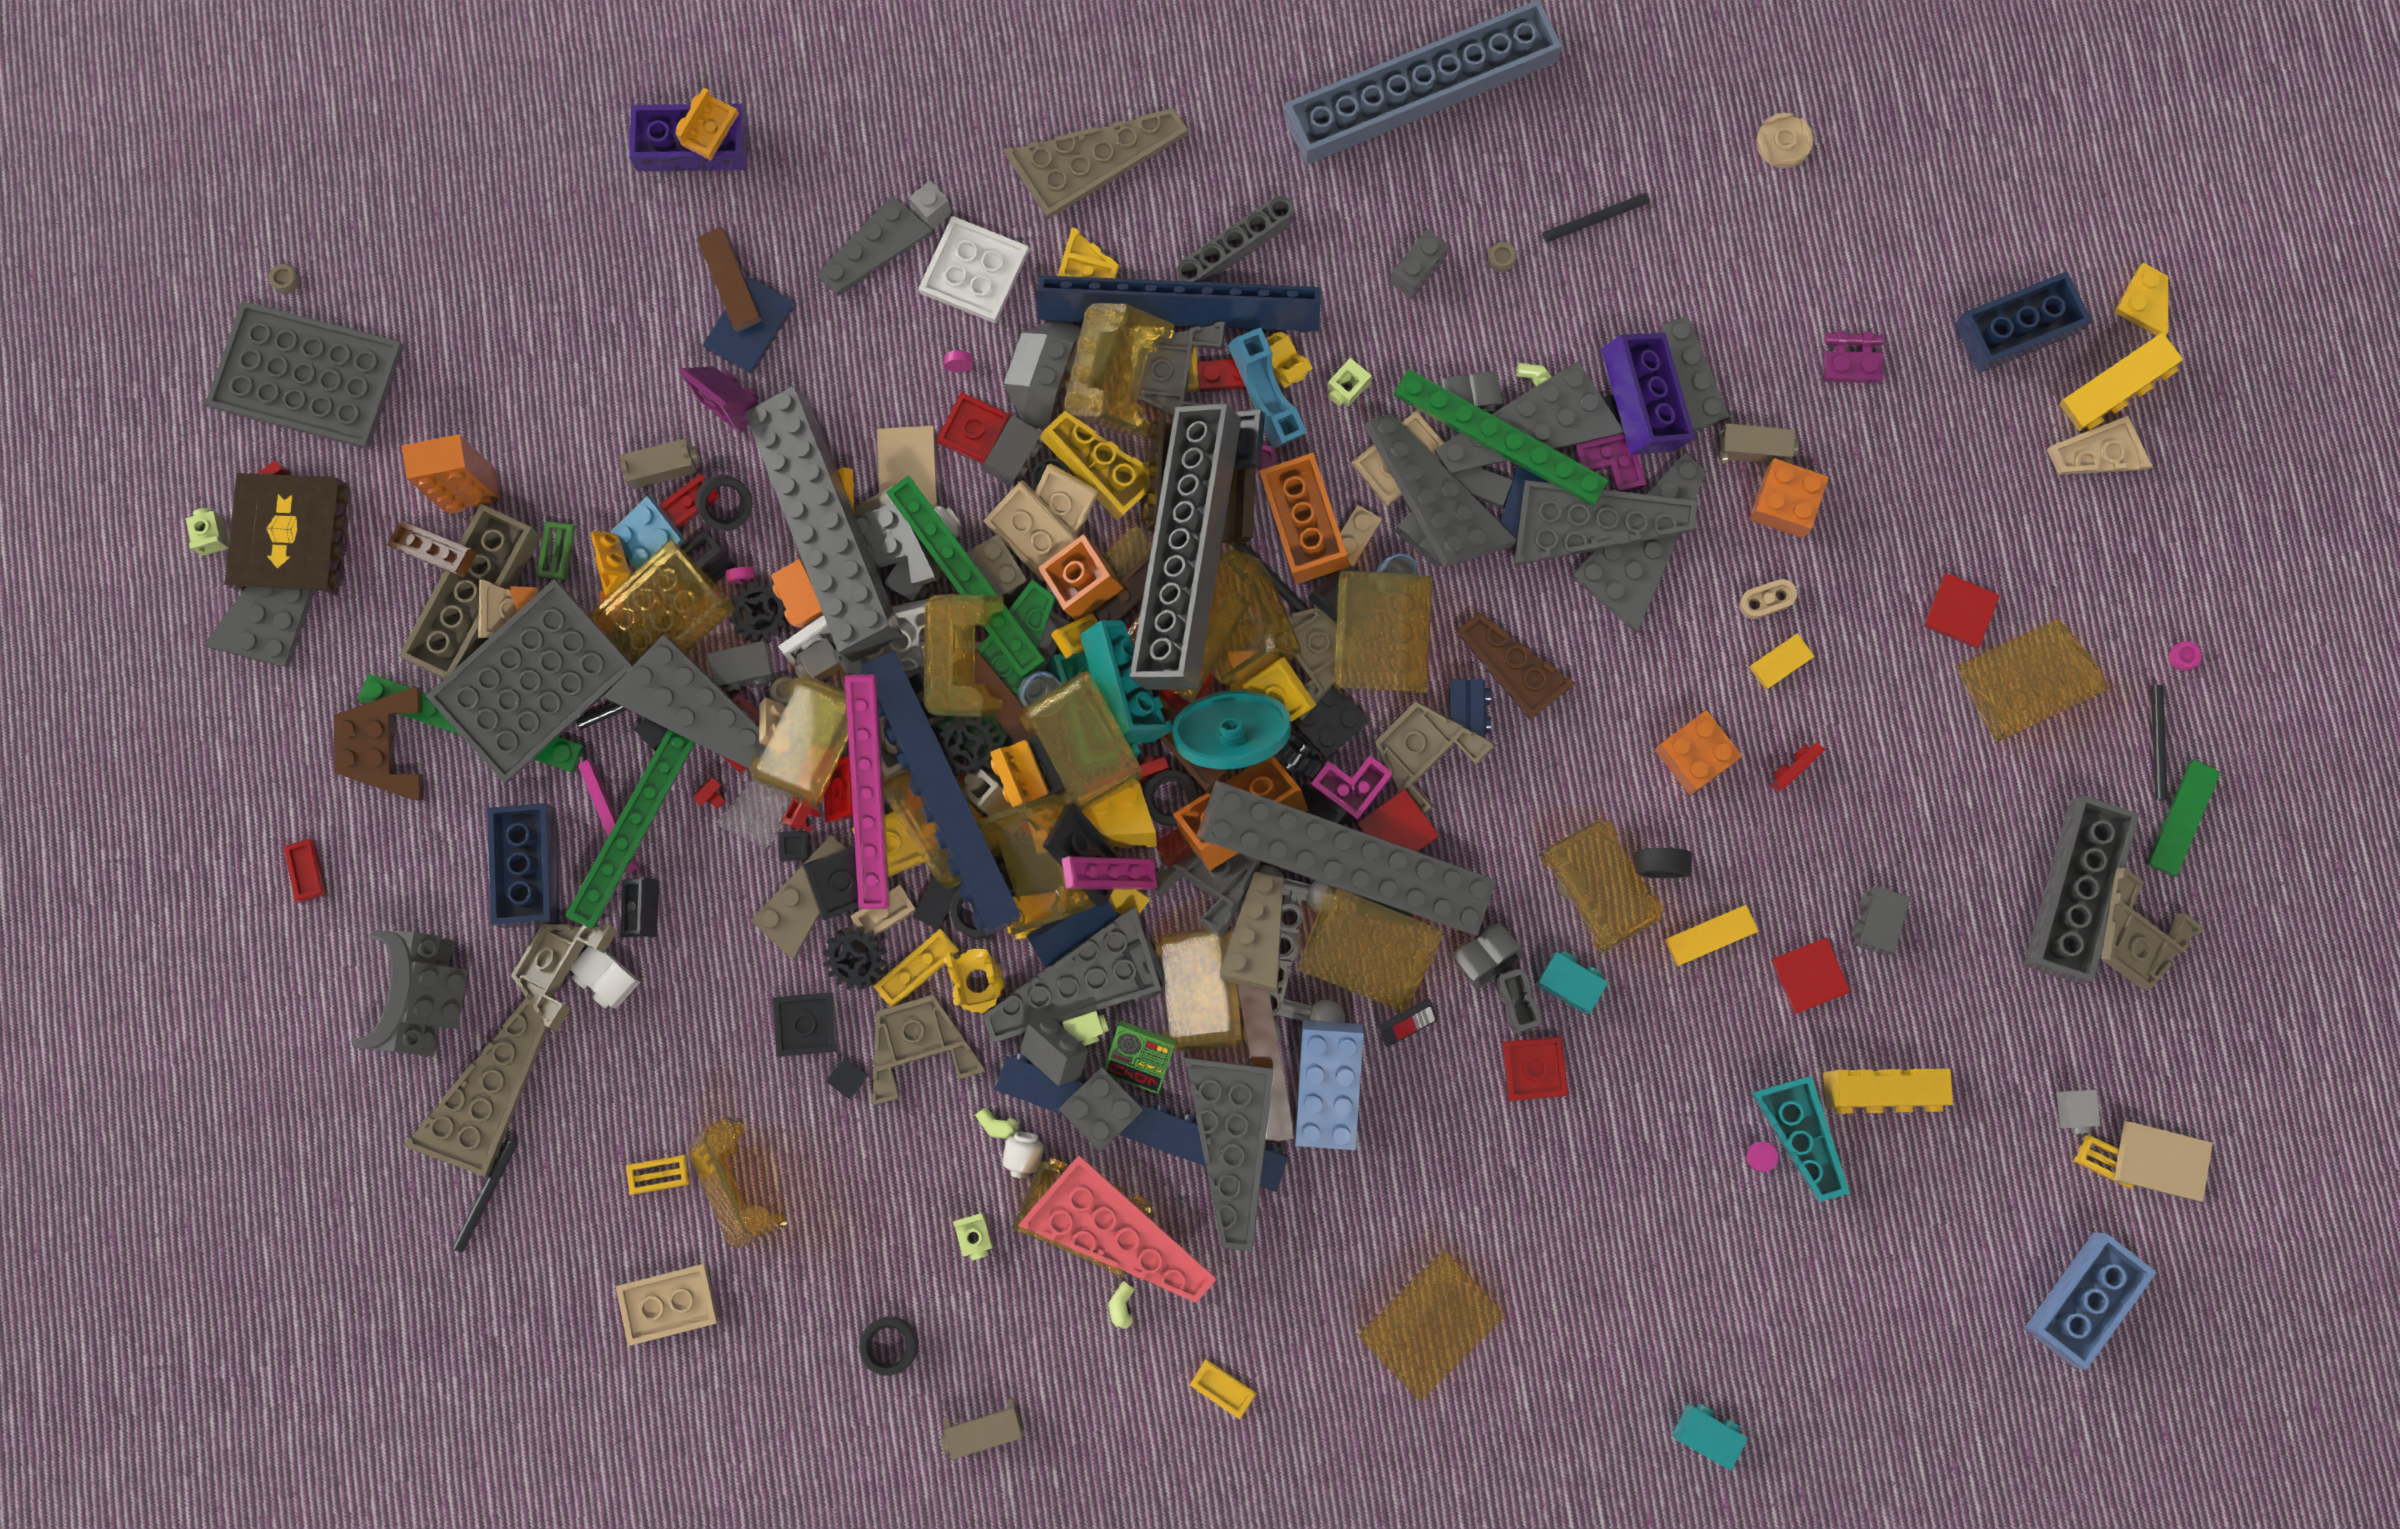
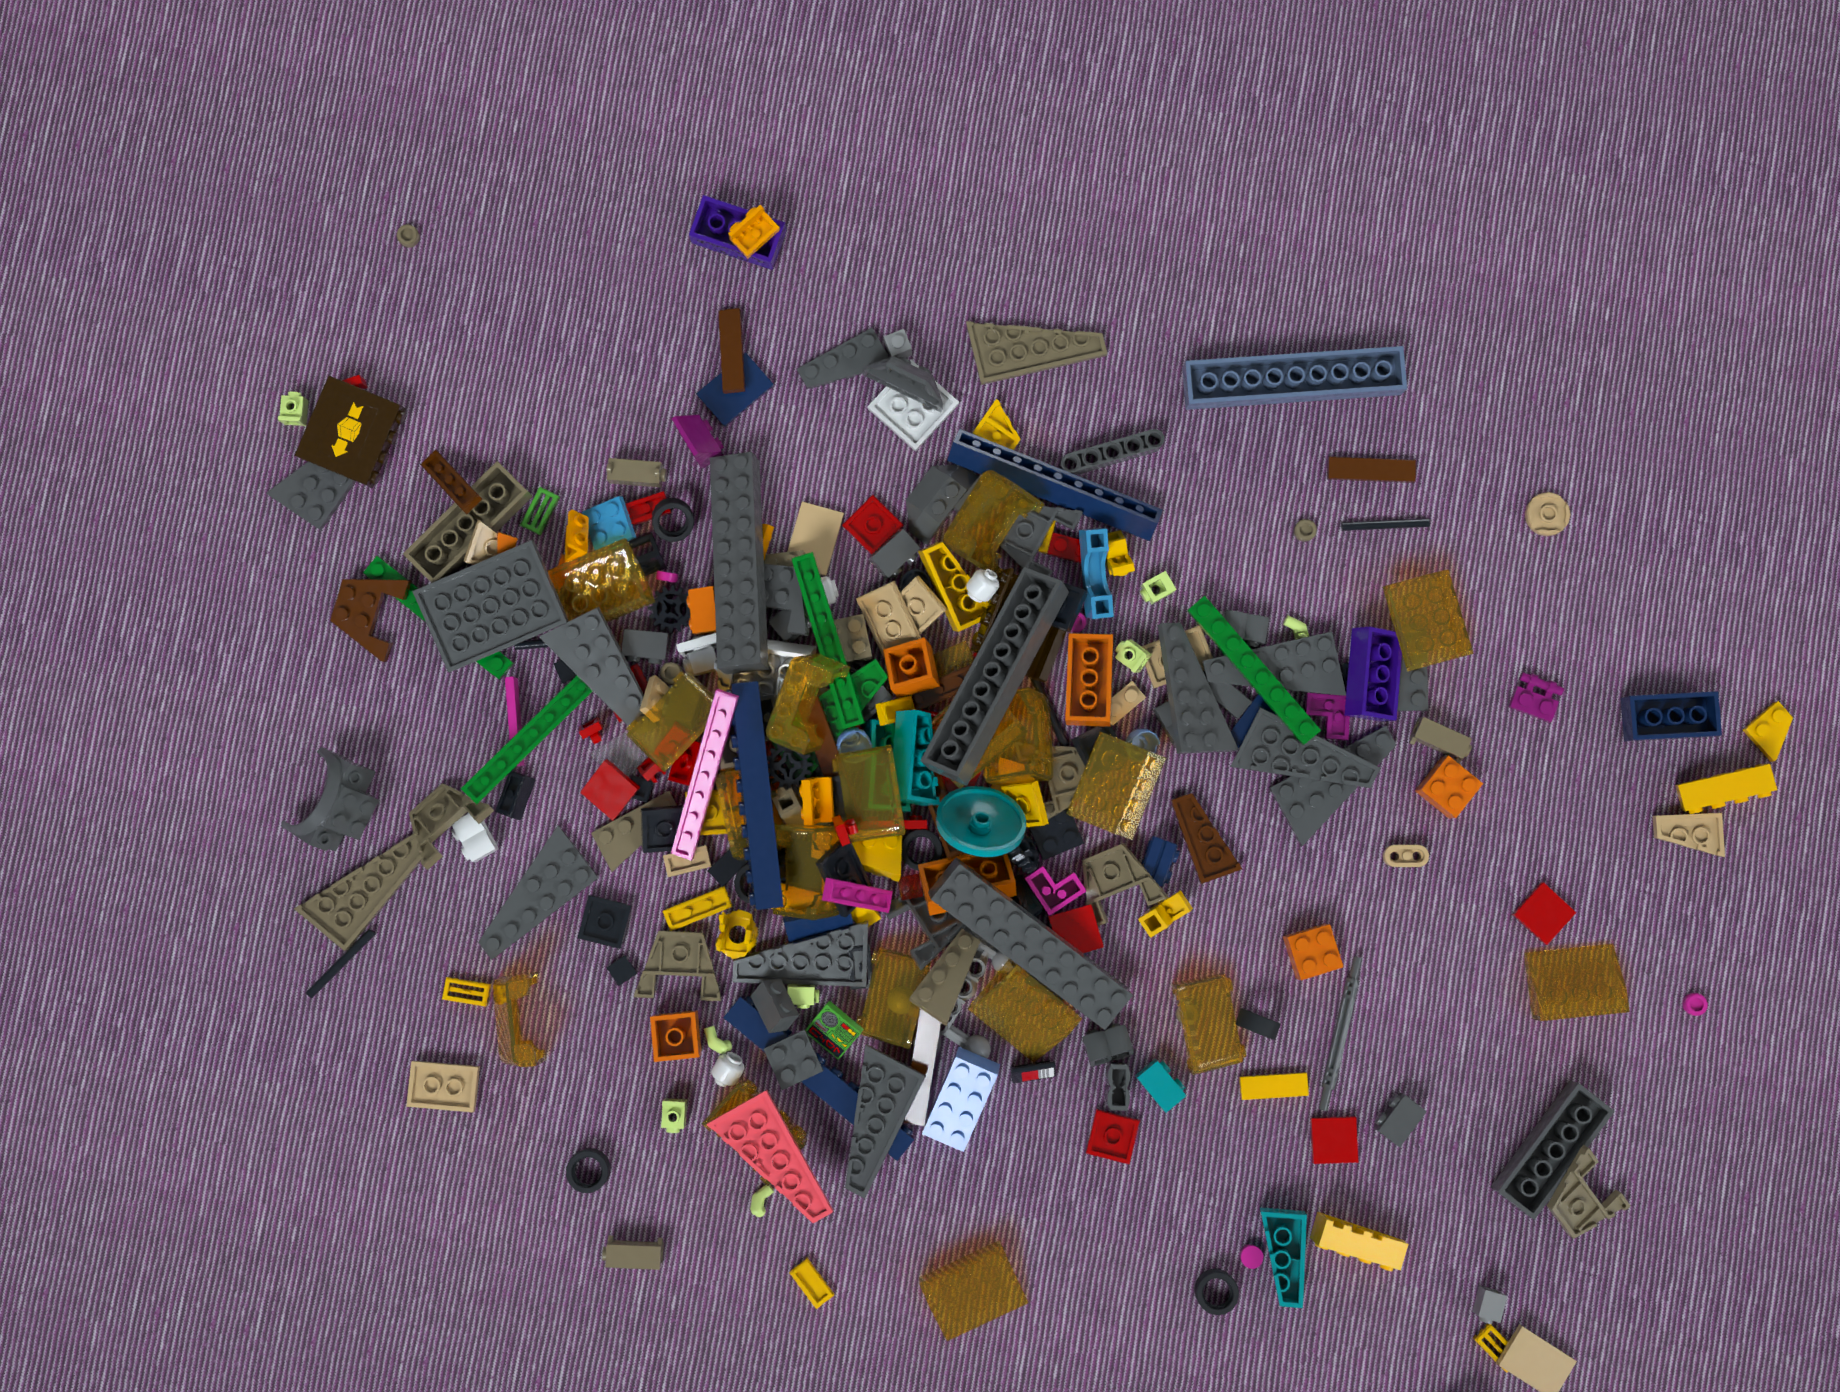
camera: 15 degrees right, 5 degrees up
dark grey plate [205,301,404,450] -> none
red tile [283,838,327,903] -> none
orange brick [402,434,500,513] -> none
dark blue brick [487,803,560,928] -> none
black gear [823,925,888,990] -> none
dark pink tile [944,350,973,372] -> none
dark grey brick [1390,229,1449,300] -> none
yellow tile [1749,633,1815,690] -> none
red plate [1770,741,1826,793] -> none
green tile [2146,759,2221,877] -> none
black bar [2151,684,2168,801] -> none
none -> dark grey wing [478,825,599,960]
none -> red tile [580,759,640,821]
none -> orange brick [650,1010,702,1062]
none -> red tile [832,815,859,846]
none -> dark grey wedge [862,356,943,413]
none -> white head [966,569,999,603]
none -> yellowish green brick [1115,639,1152,673]
none -> yellow brick [1138,890,1193,938]
none -> black tyre [1194,1268,1239,1315]
none -> dark grey axle [1319,956,1363,1111]
none -> reddish brown tile [1327,457,1416,483]
none -> clear yellow slope [1382,569,1474,672]

